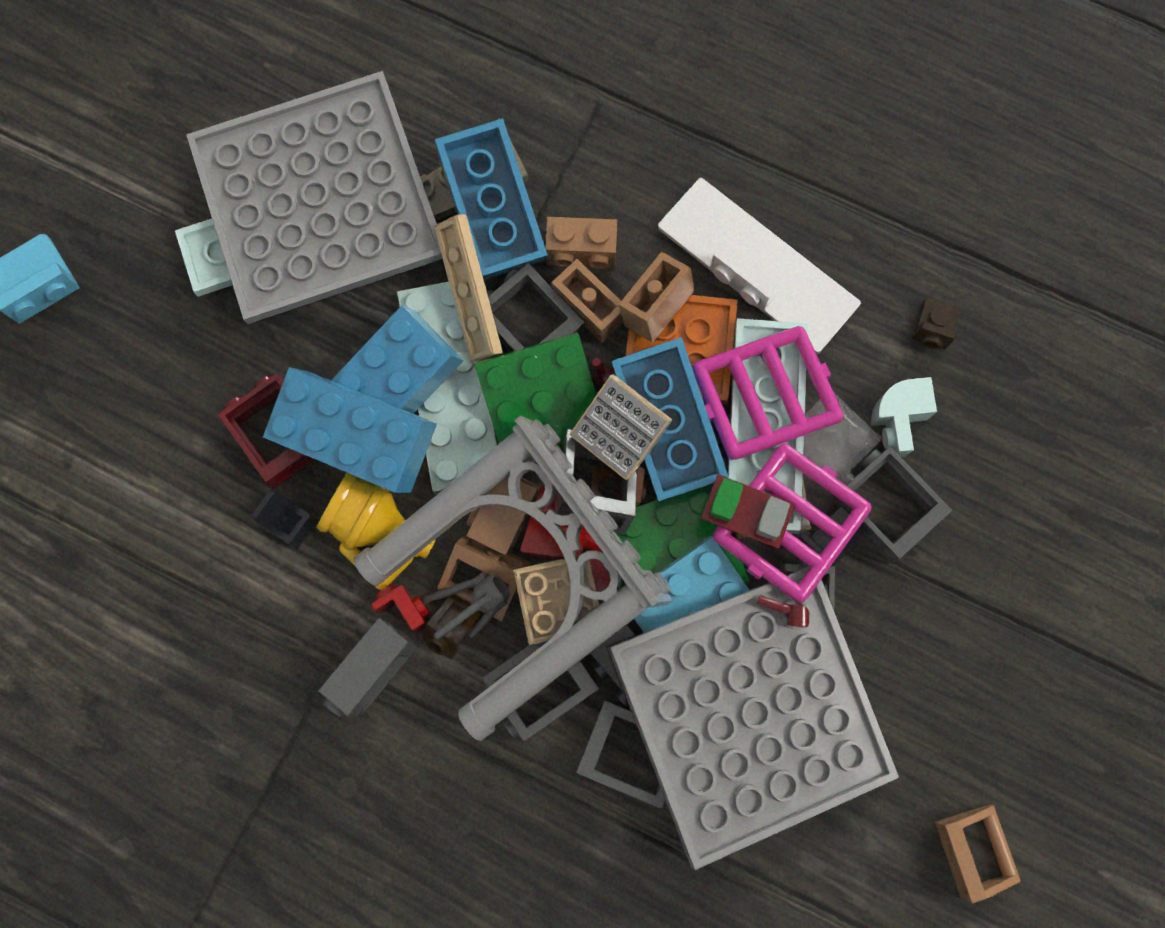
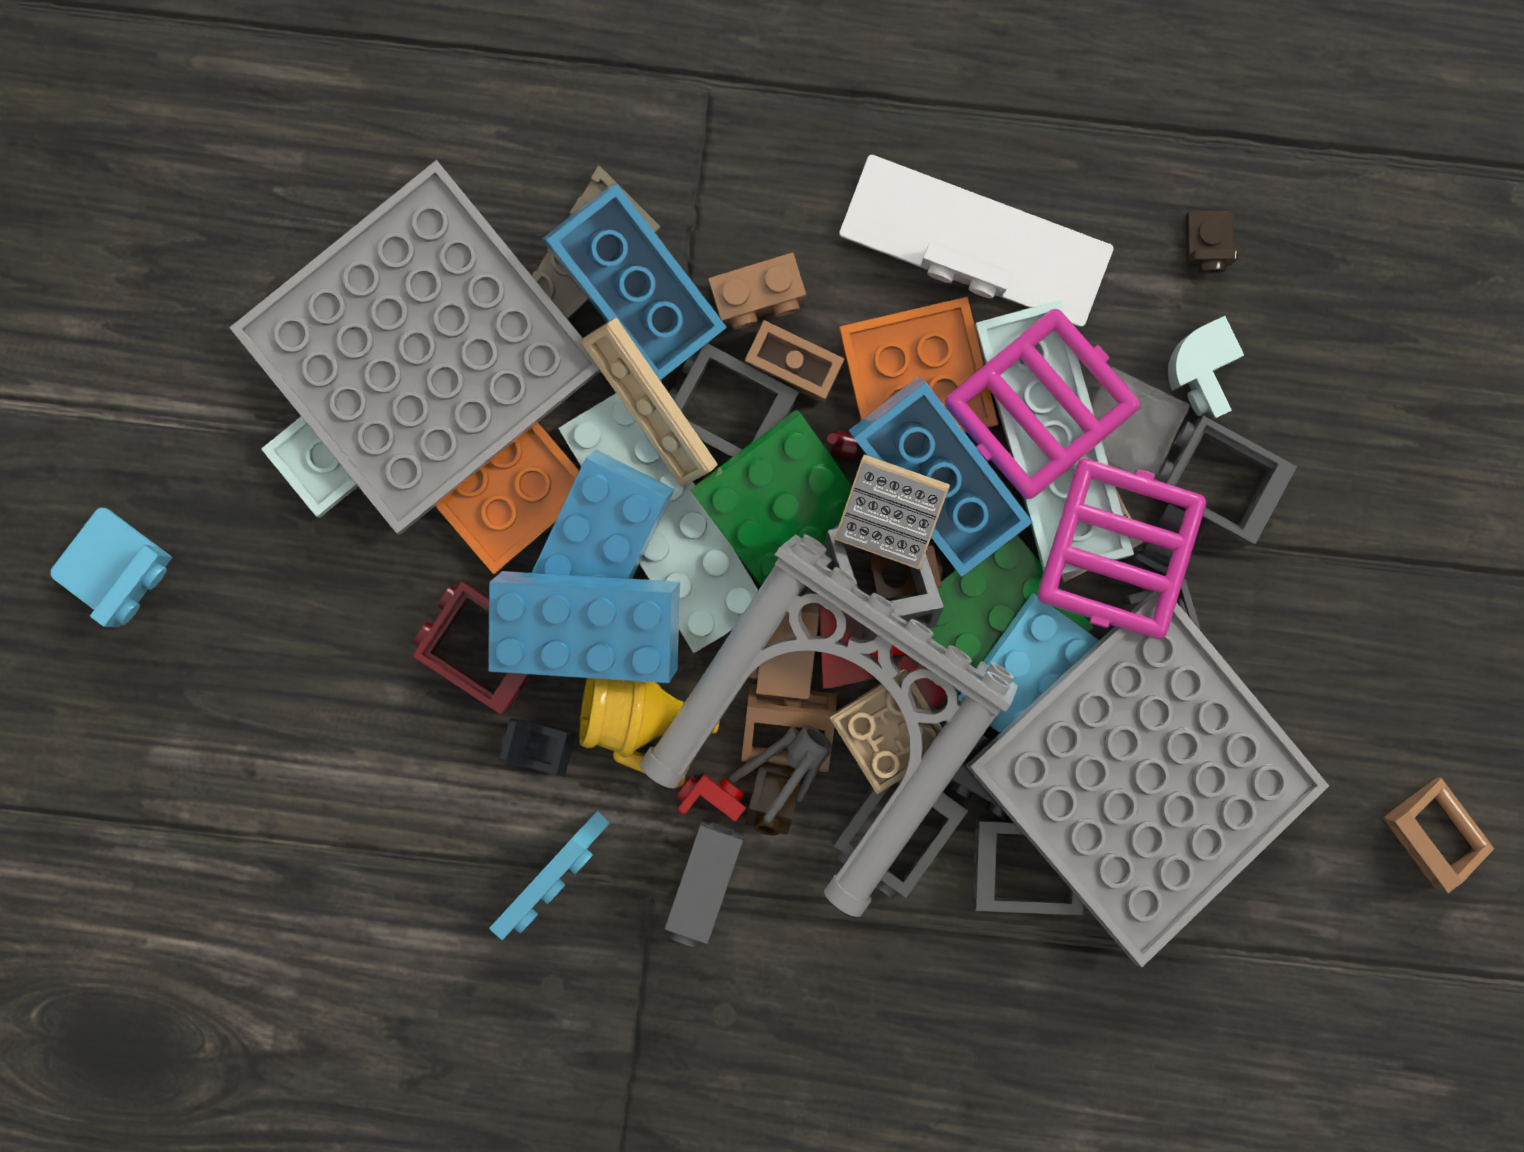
camera: 25 degrees left, 10 degrees up
medium nougat brick [618,252,695,343] -> none
piece [701,474,795,550] -> none
dark red hand [757,595,810,628] -> none
none -> orange plate [436,423,579,575]
none -> medium azure wing [489,811,610,940]

